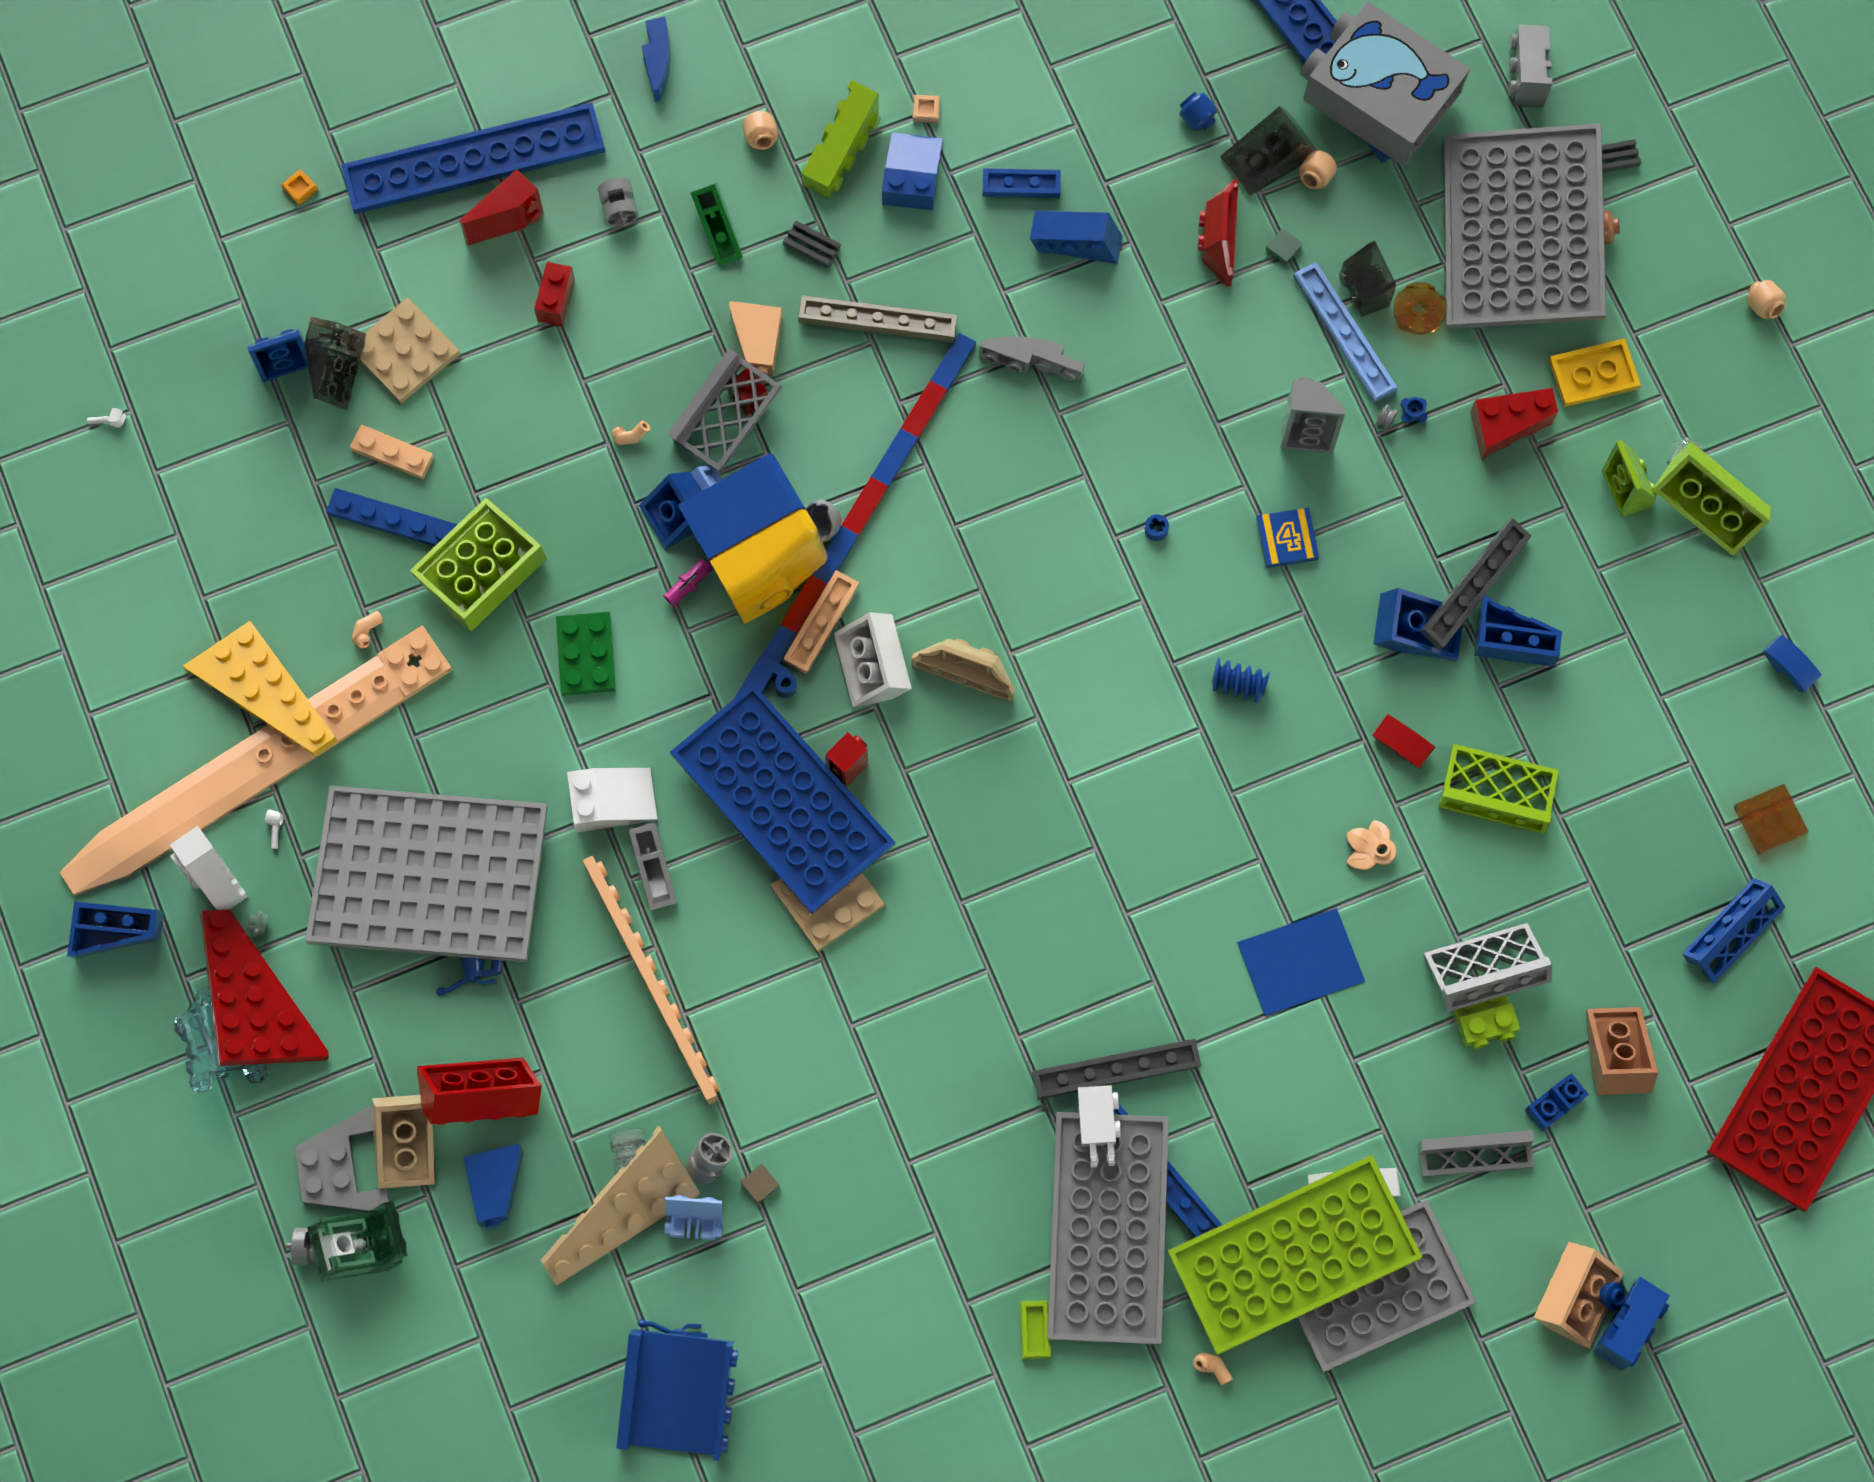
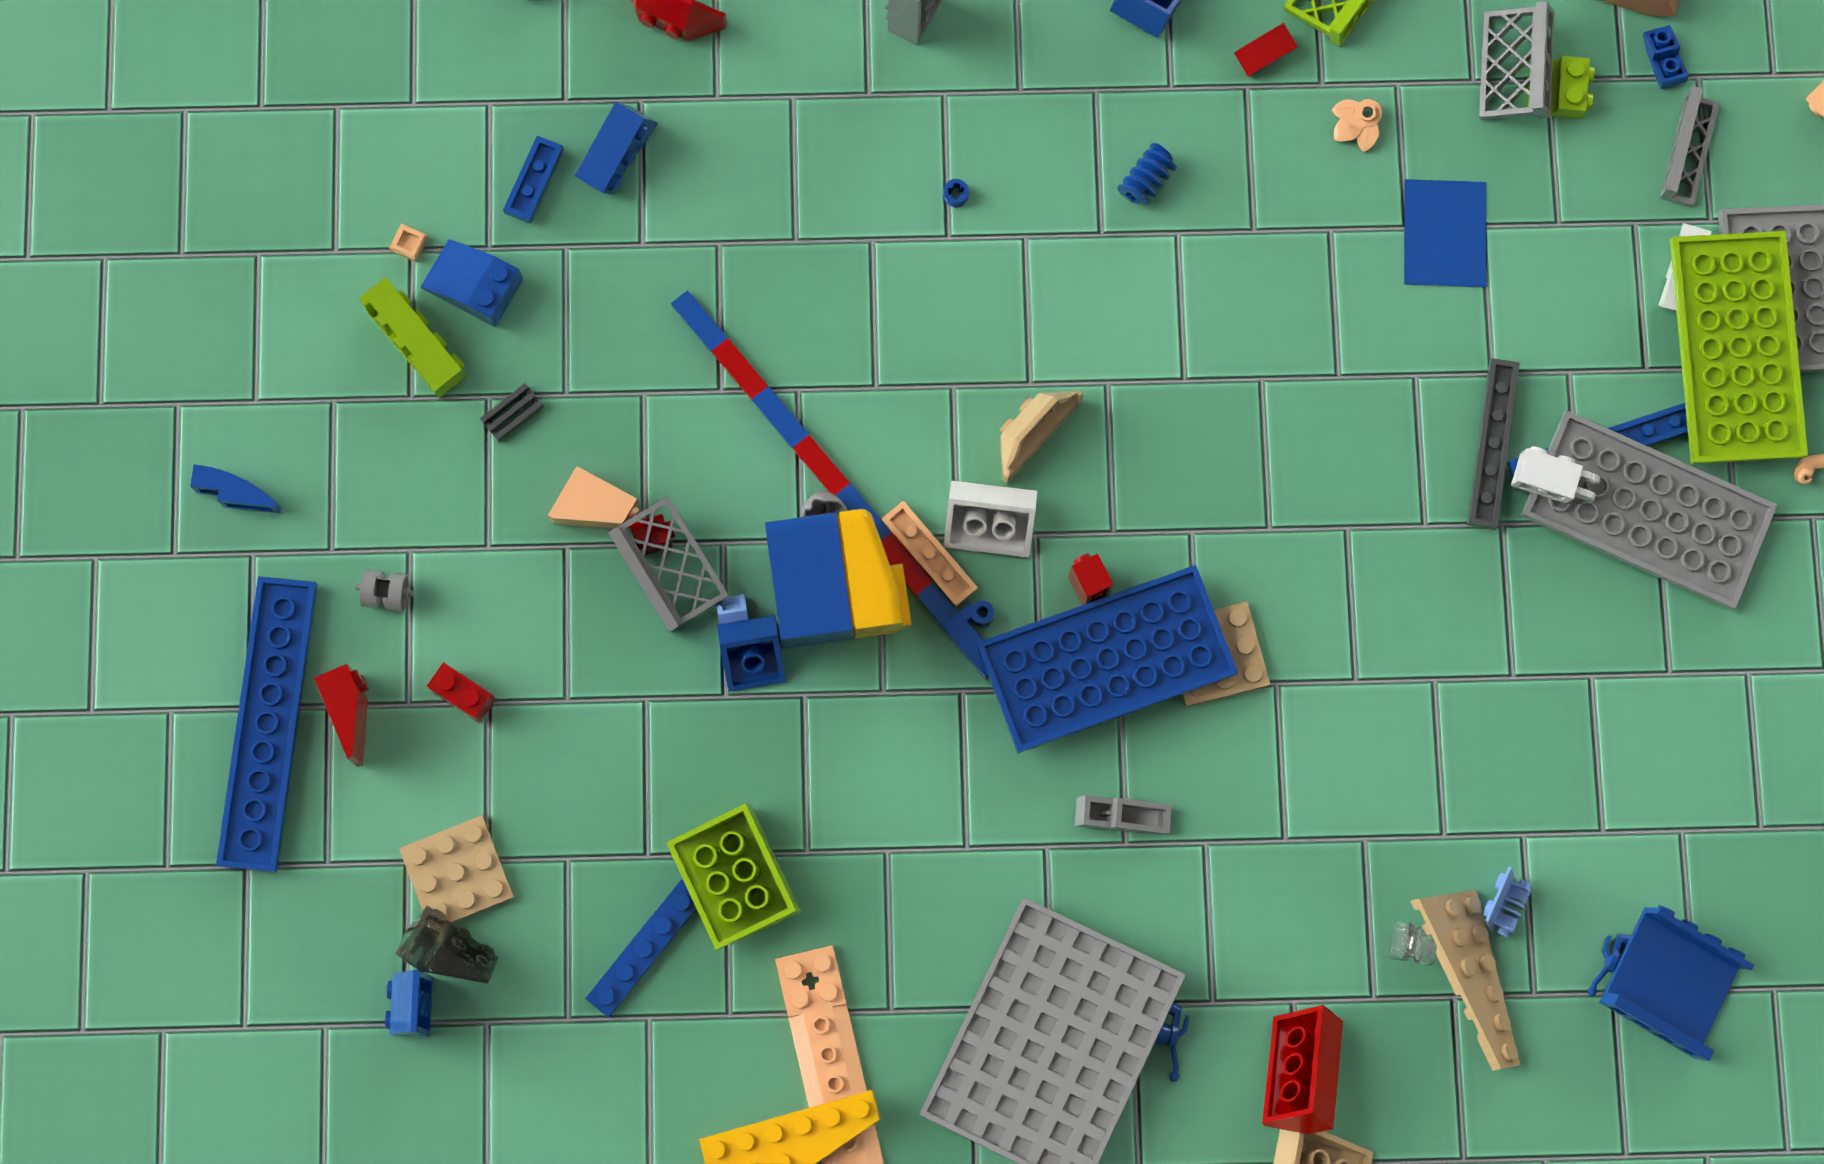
camera: 70 degrees left, 5 degrees up
light orange tile [281,169,318,206] -> none
light nougat plate [350,424,434,480] -> none
light nougat arm [352,611,383,648] -> none
blue slope [464,1144,523,1229] -> none
green plate [556,612,616,696] -> none
white slope [567,768,658,833] -> none
light nougat plate [583,855,720,1105] -> none
light nougat arm [611,421,650,445] -> none
dark pink pin [663,558,712,608] -> none
light grey wheel [686,1133,733,1184] -> none
green slope [690,182,743,266] -> none
dark tan tile [740,1164,780,1204] -> none
light nougat head [742,111,778,150] -> none
plate [798,295,957,342] -> none
light grey slope [979,337,1085,382] -> none
lime tile [1020,1300,1051,1360] -> none
blue tile [1256,508,1319,568] -> none

